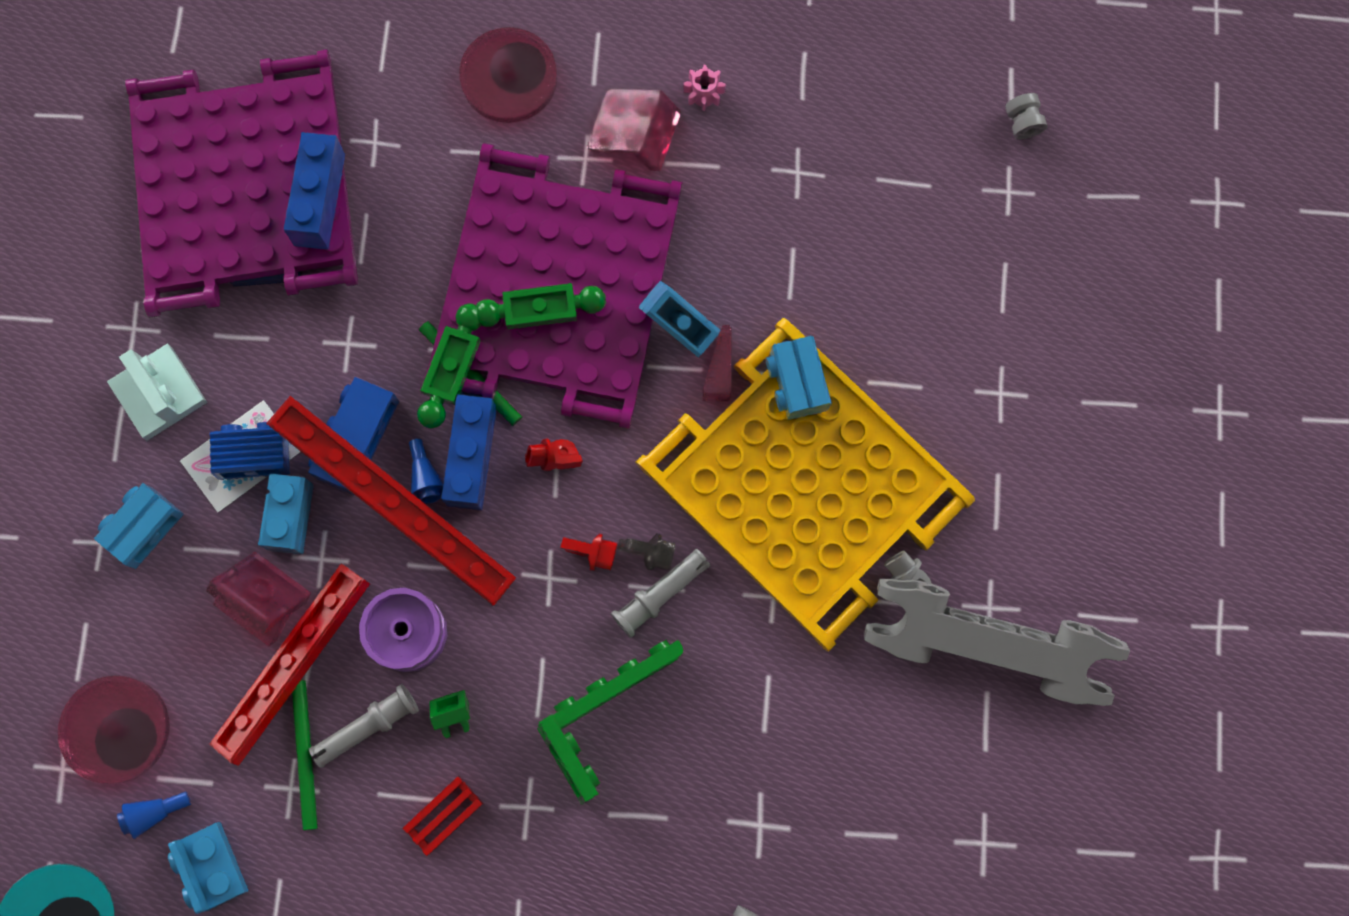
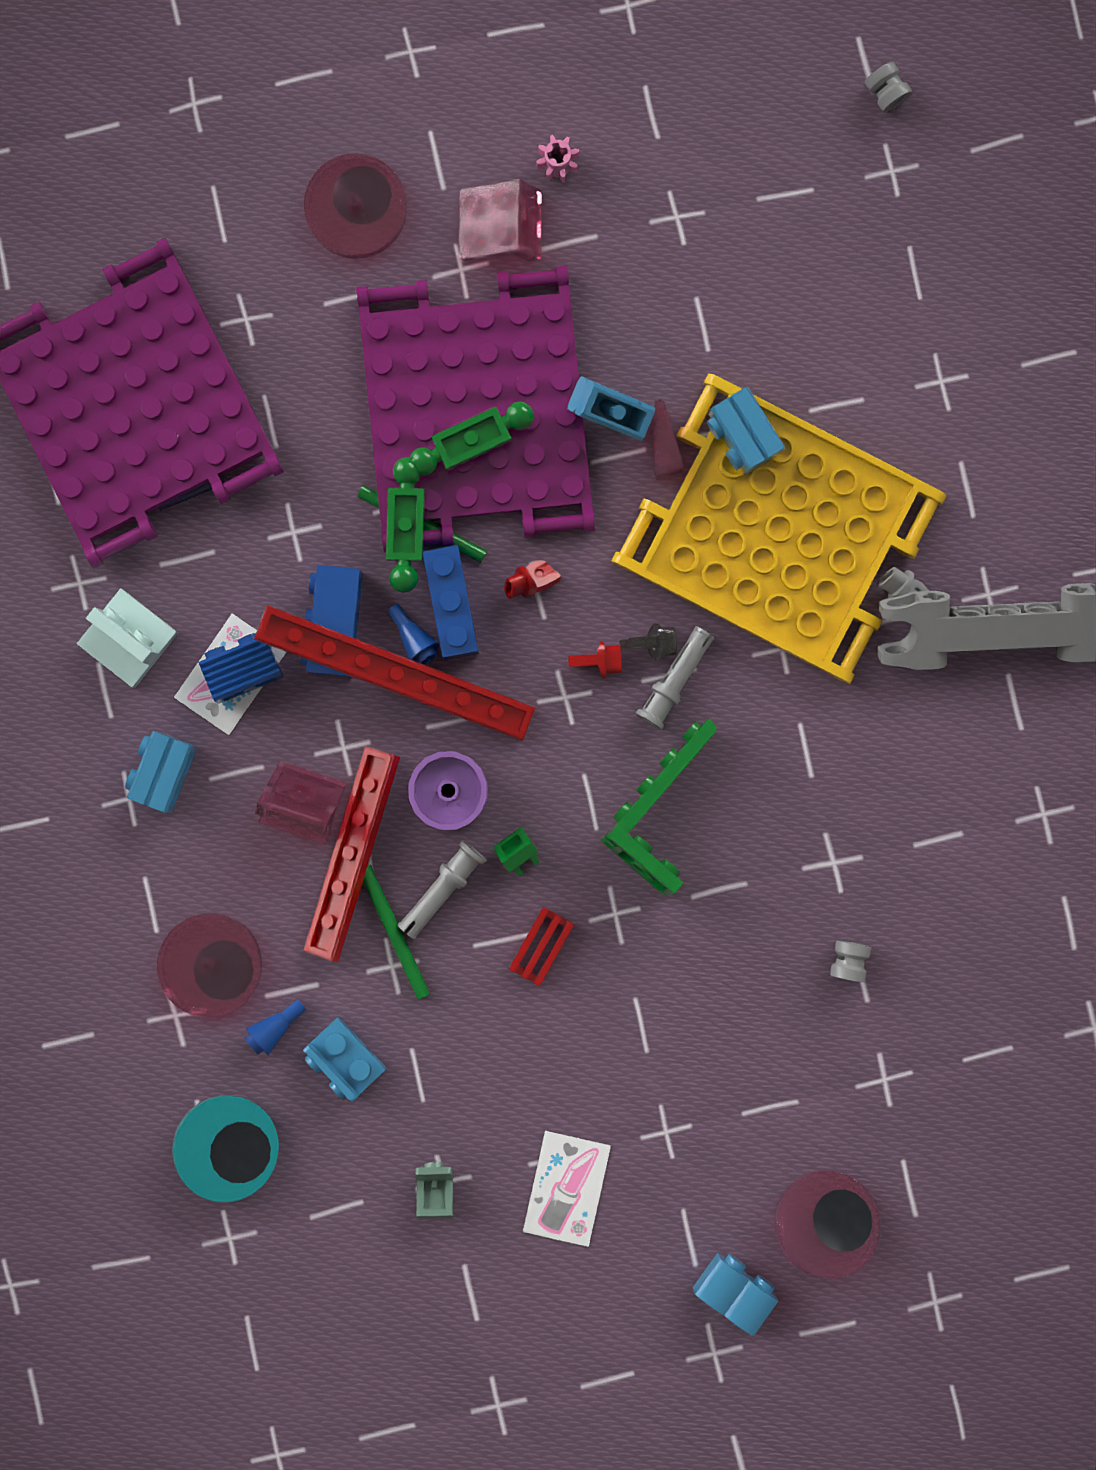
camera: 15 degrees left, 10 degrees up
dark azure brick [258,474,314,554] -> none
blue brick [283,132,345,250] -> none

